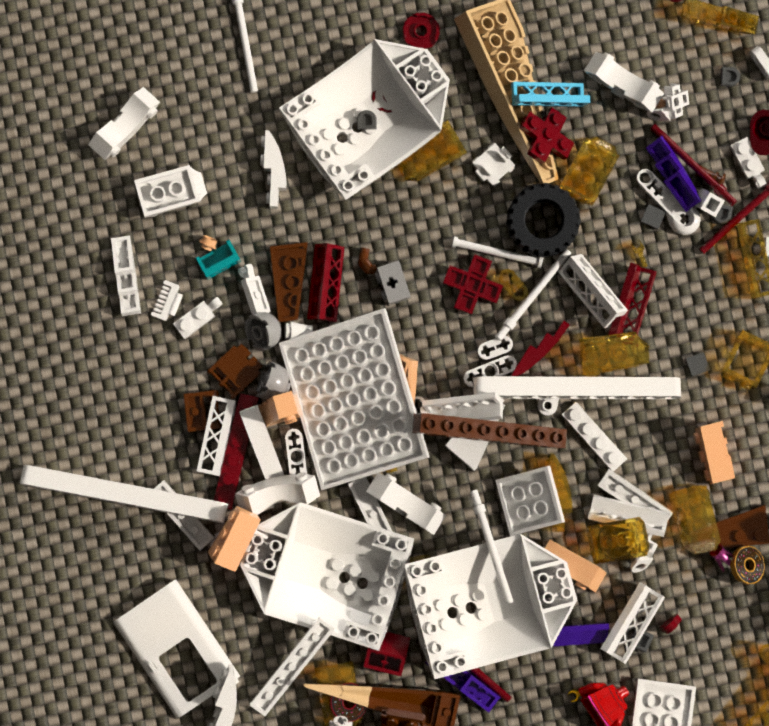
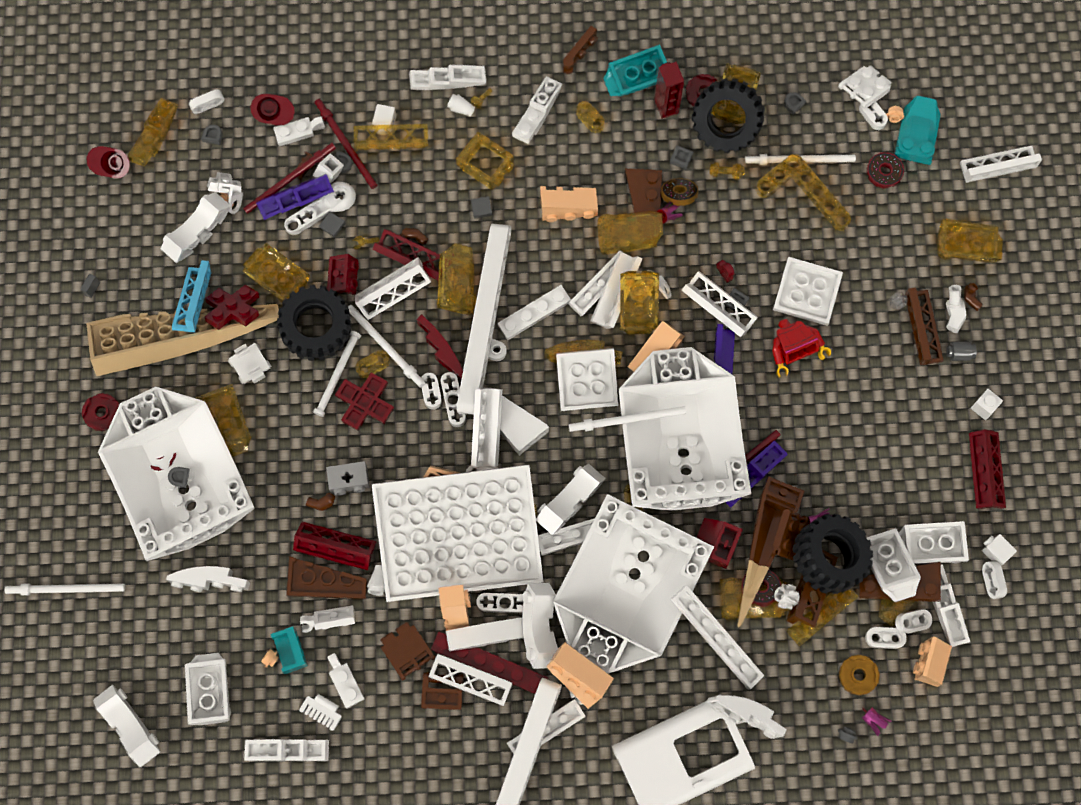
camera: 80 degrees left, 10 degrees down
light grey cylinder [245,312,281,351] -> none
light grey cylinder [256,361,291,400] -> none
reddish brown brick [412,413,567,449] -> none
none -> dark red bracket [327,254,359,295]
none -> reddish brown arm [400,228,429,246]

